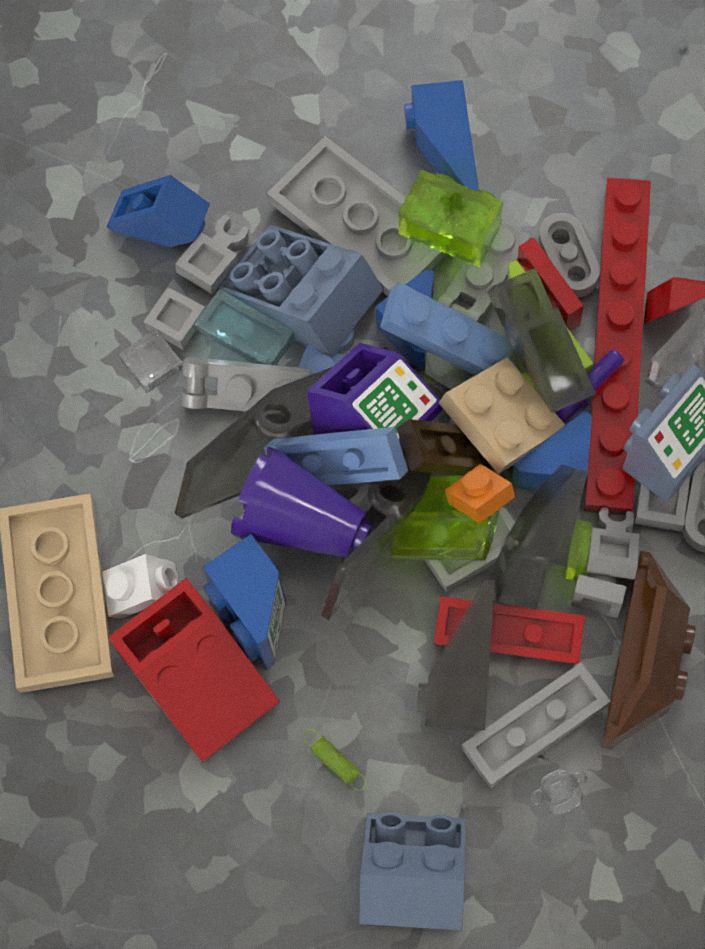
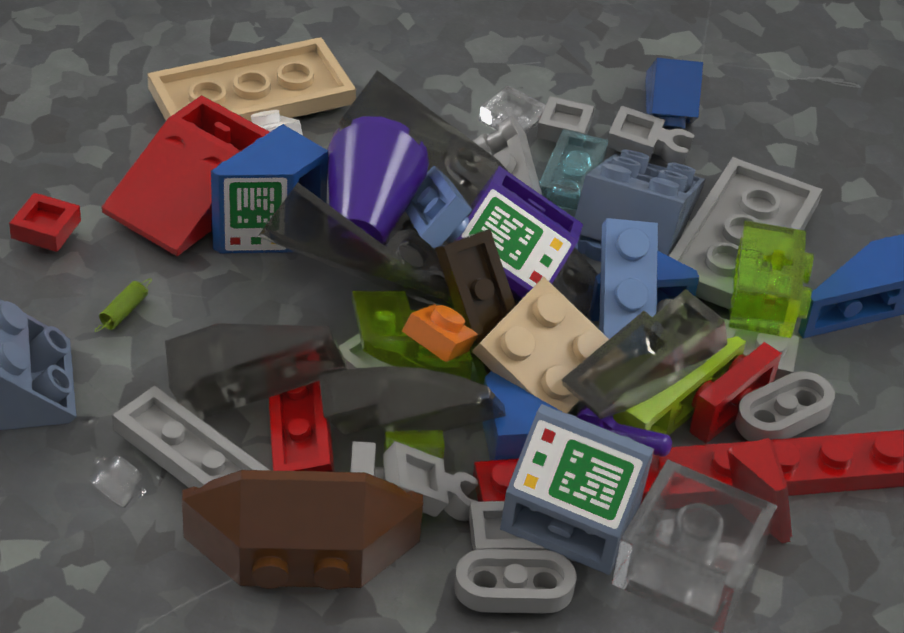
camera: 65 degrees right, 25 degrees down
none -> red plate [9,193,81,252]

